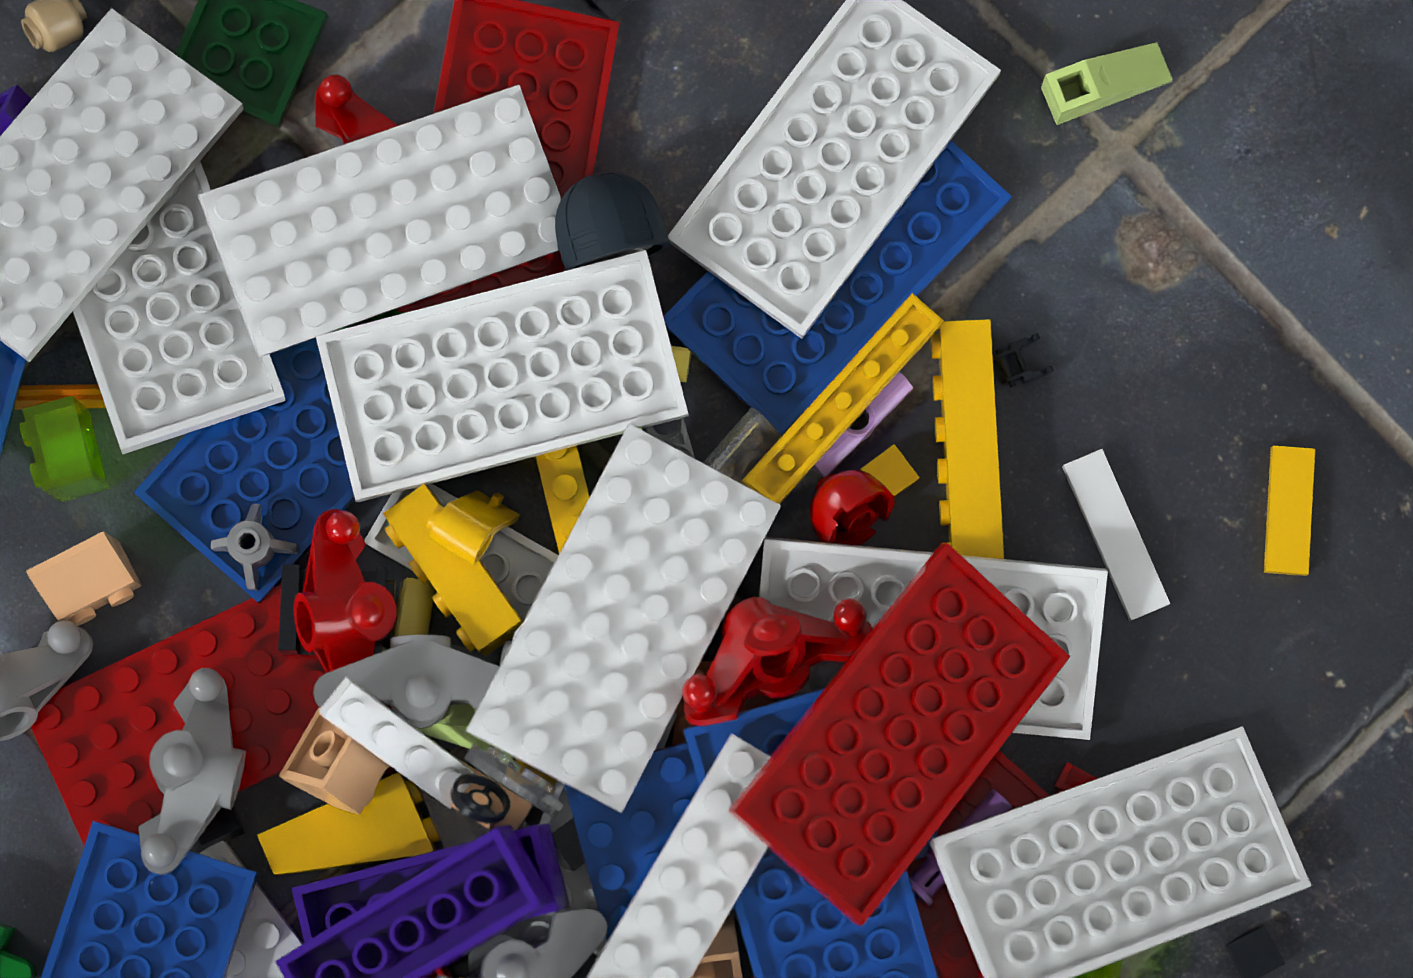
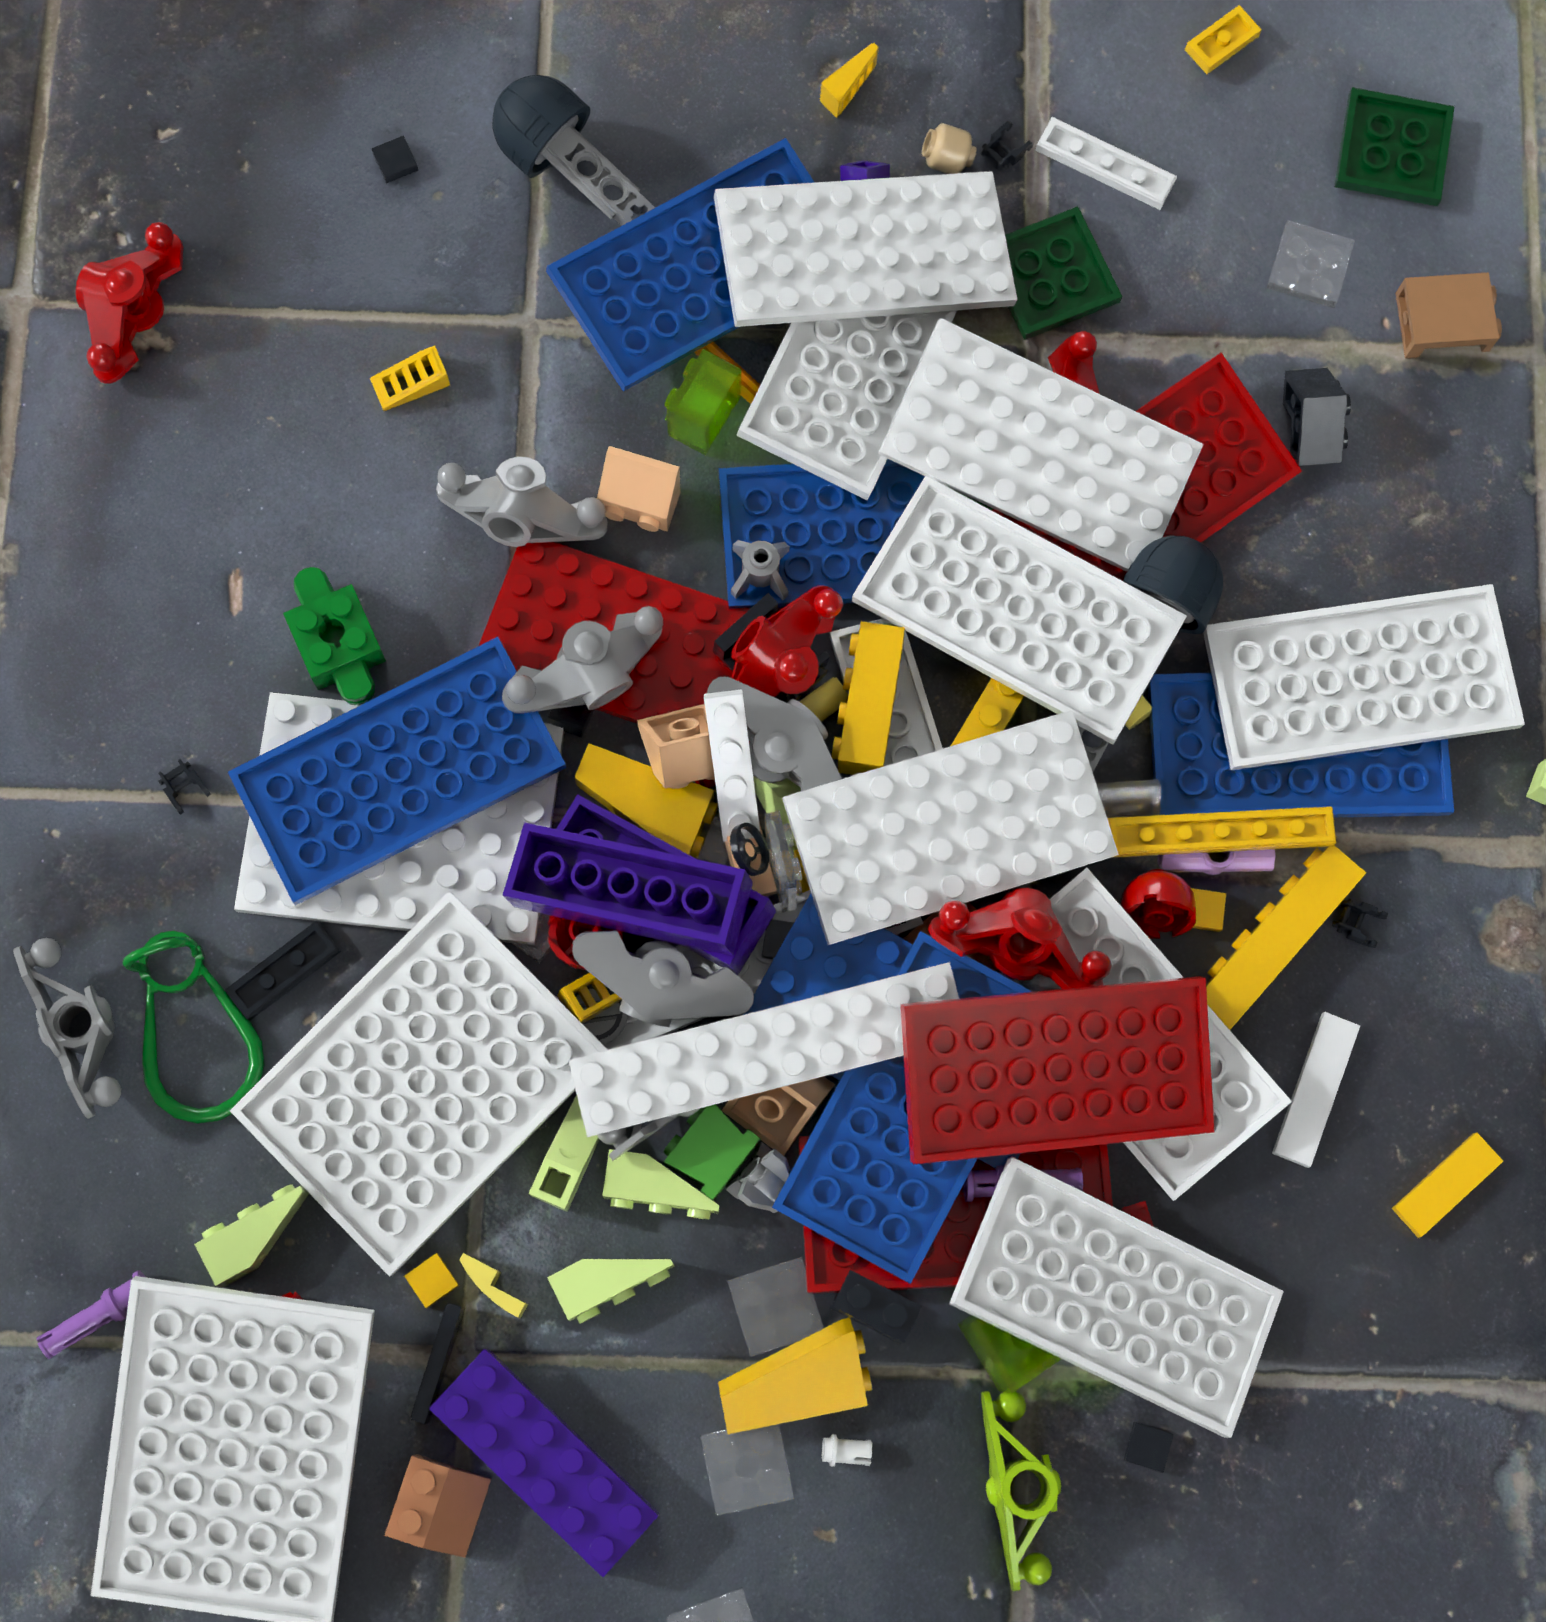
camera: 35 degrees right, 5 degrees down
yellow door [426,490,520,565] -> none

